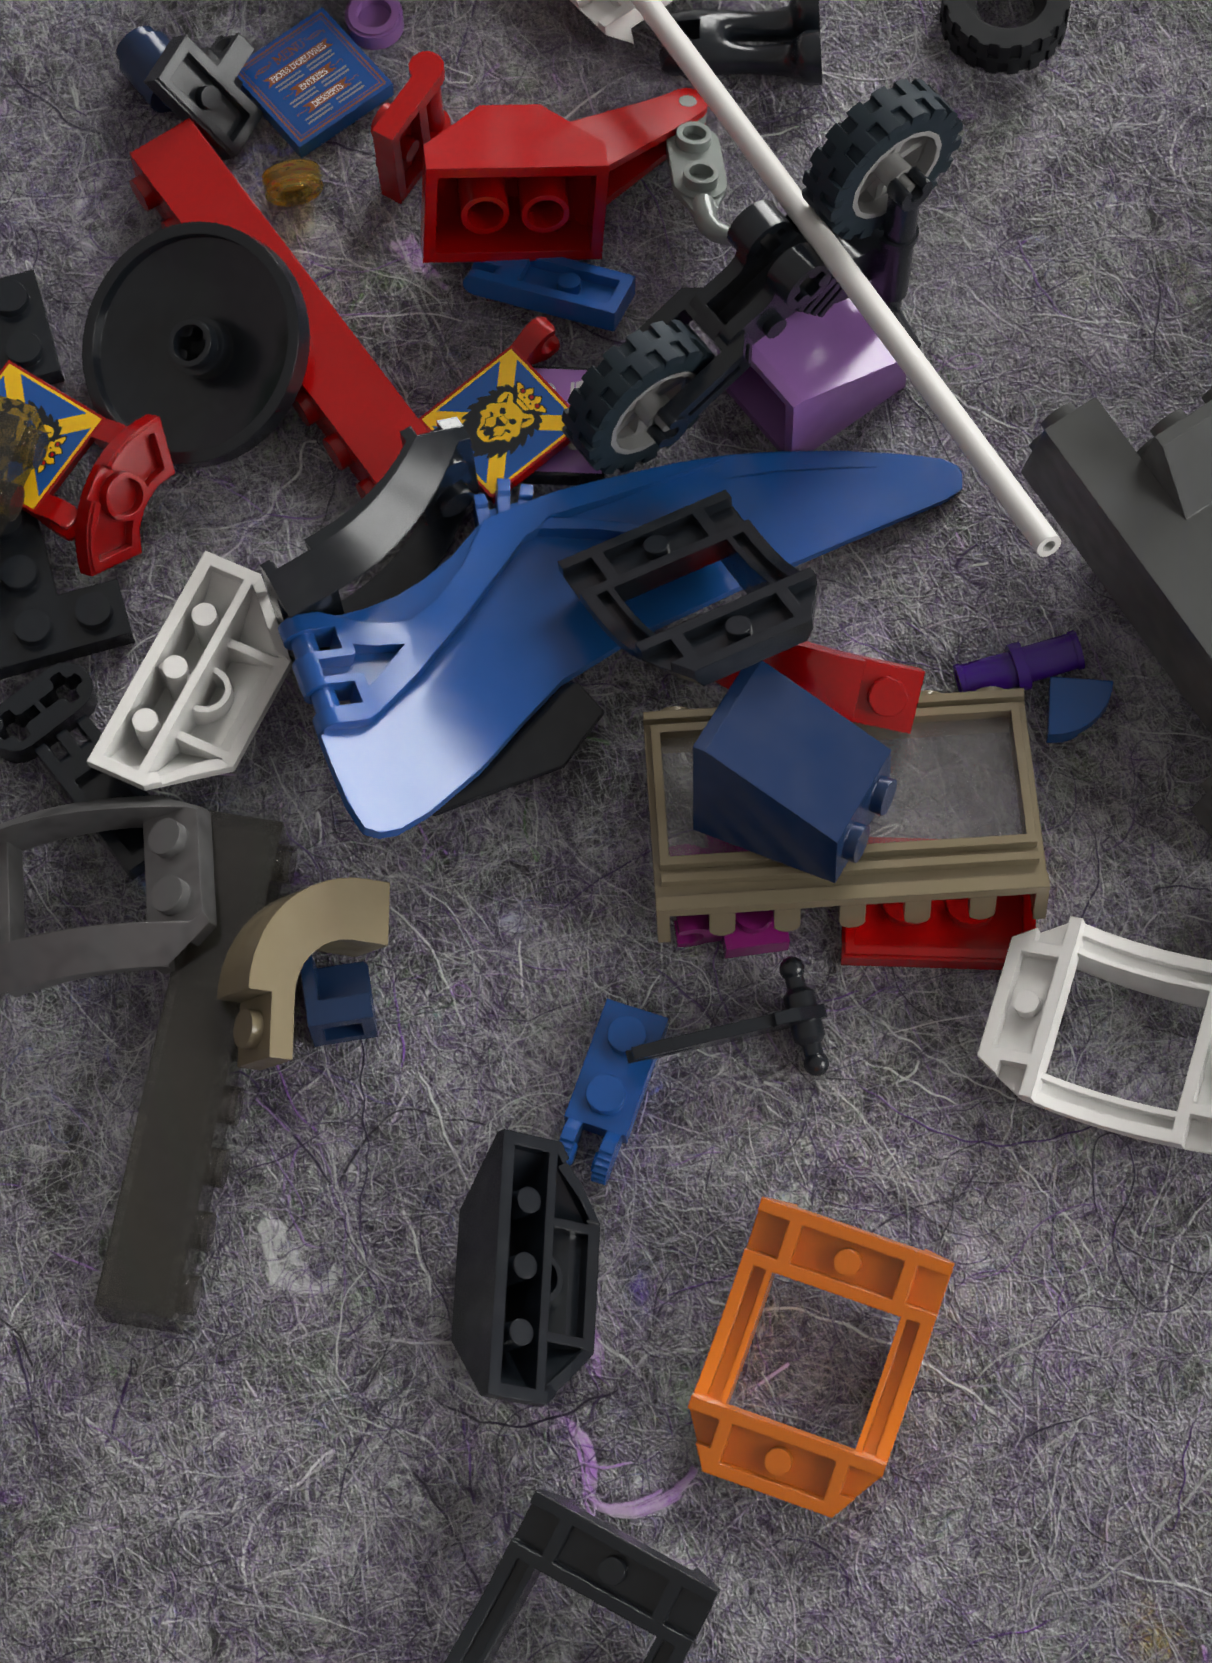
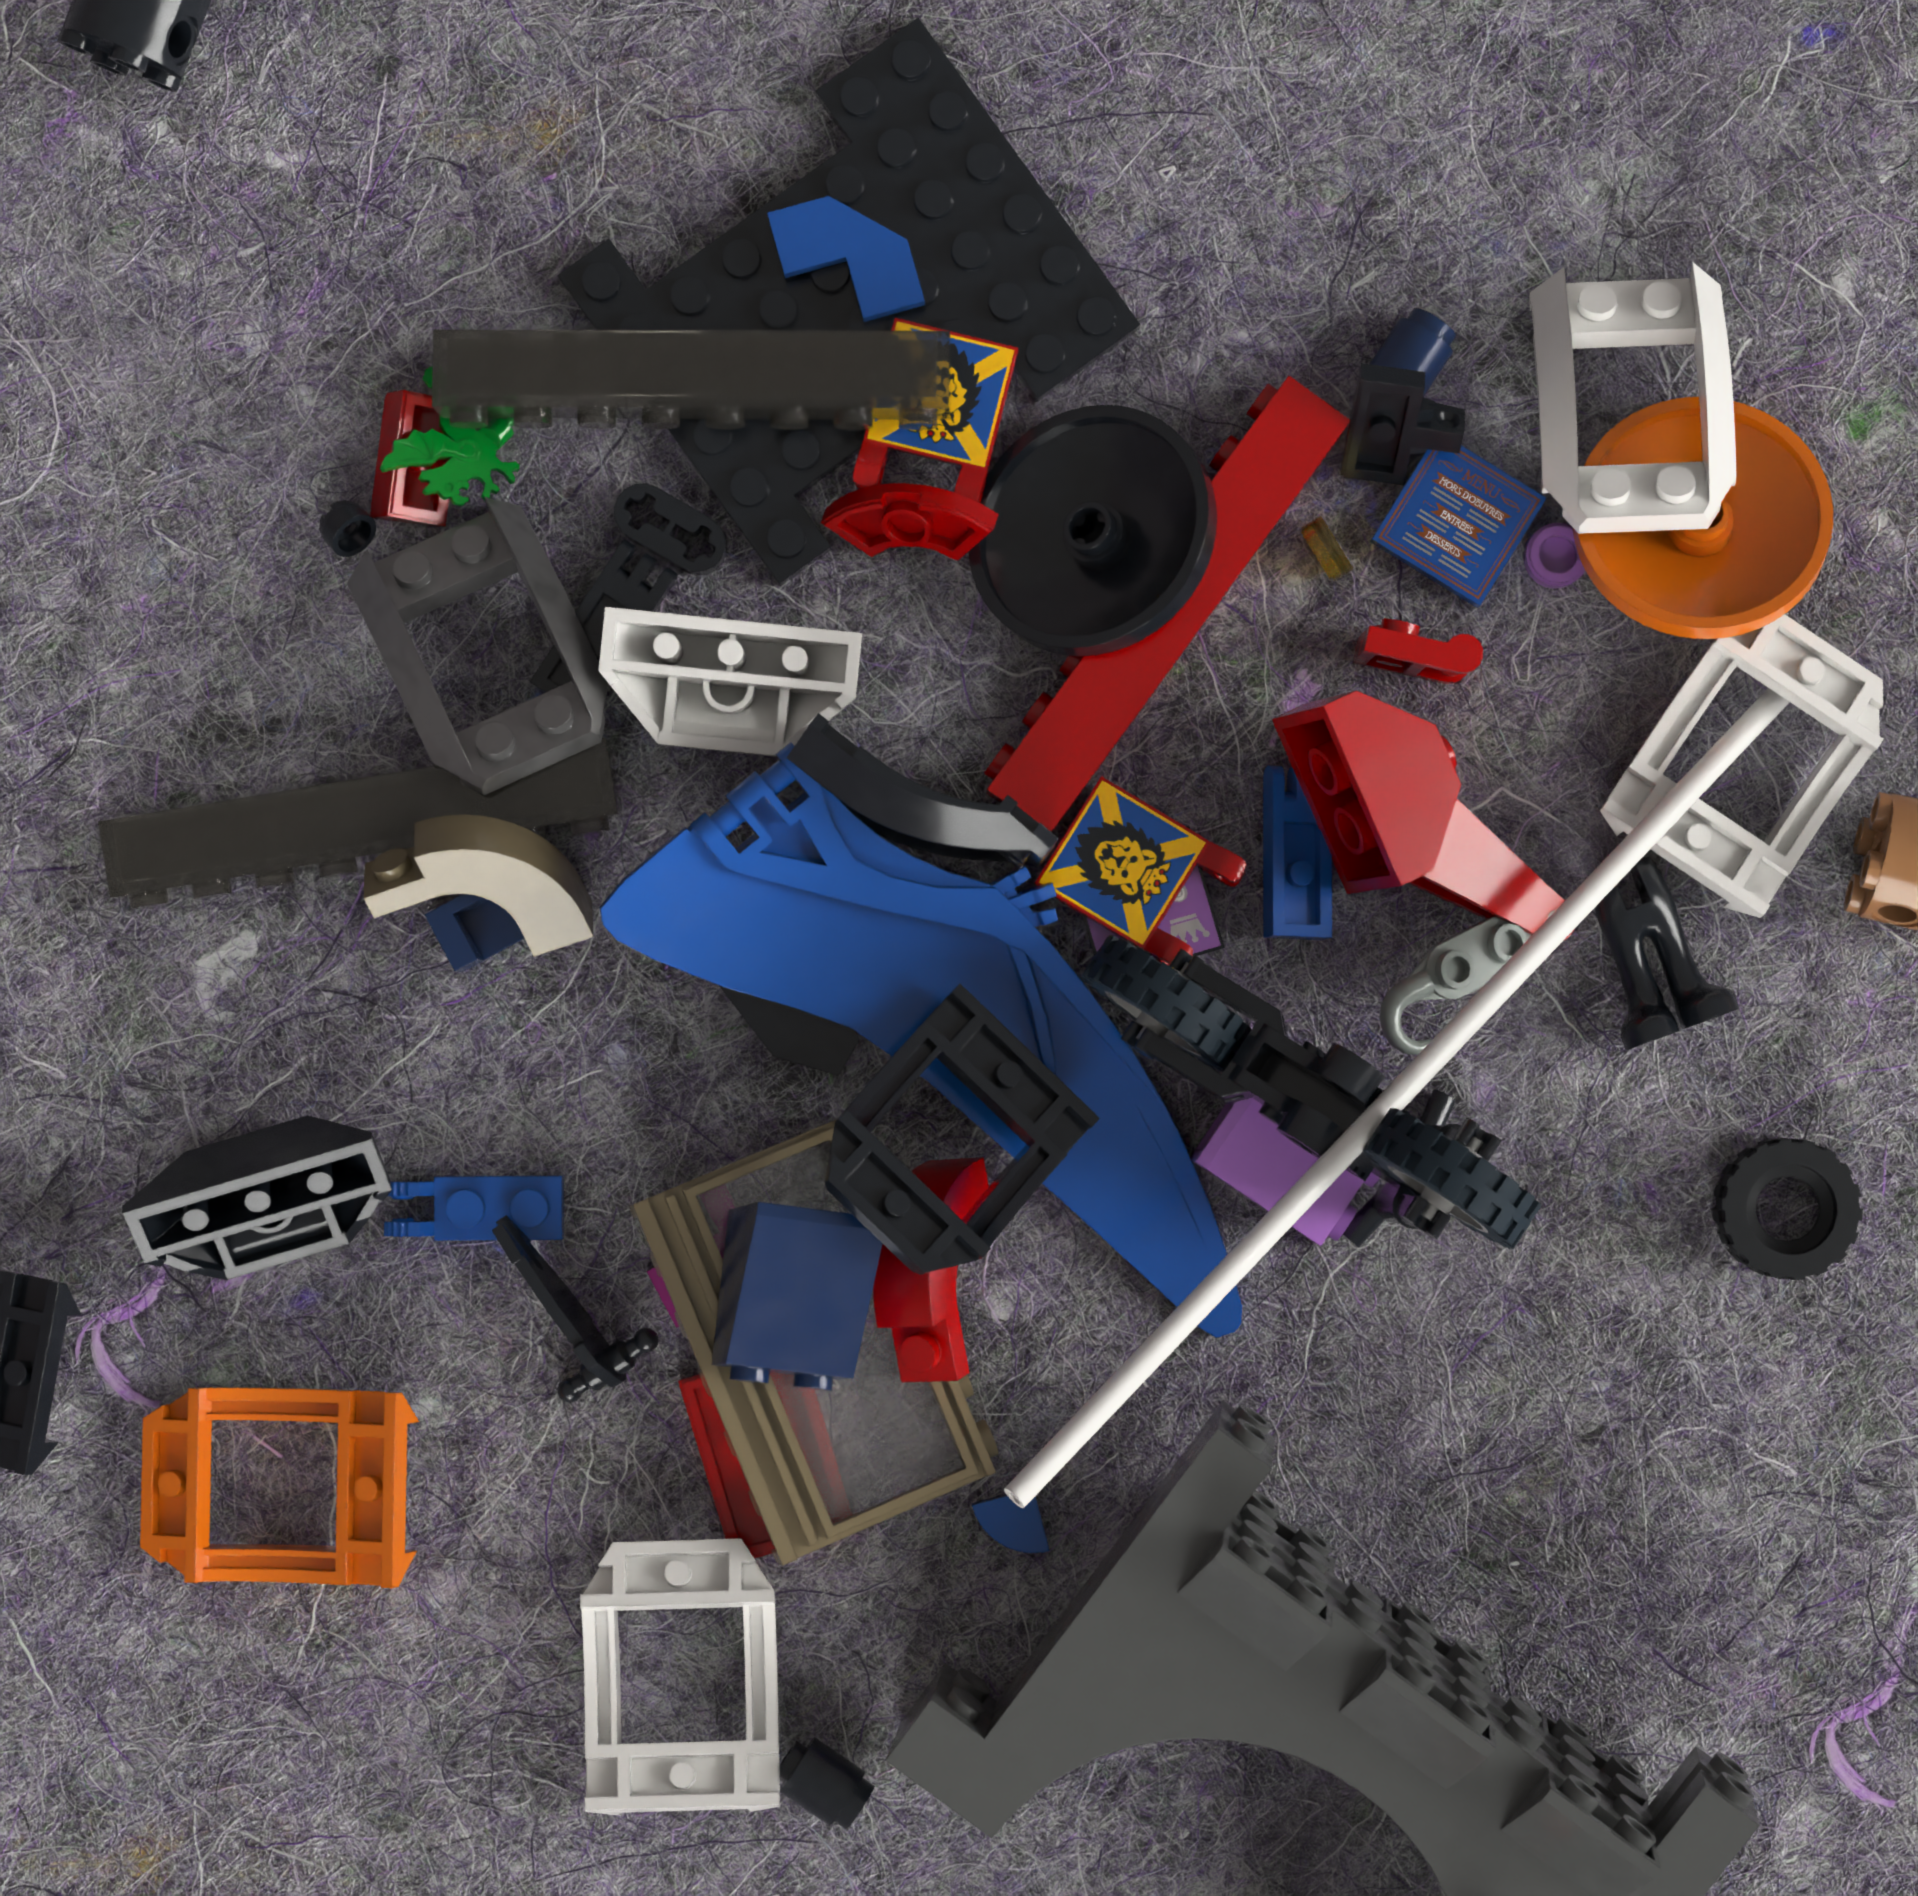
camera: 70 degrees right, 20 degrees up
dark purple pin [953,630,1085,692] -> none

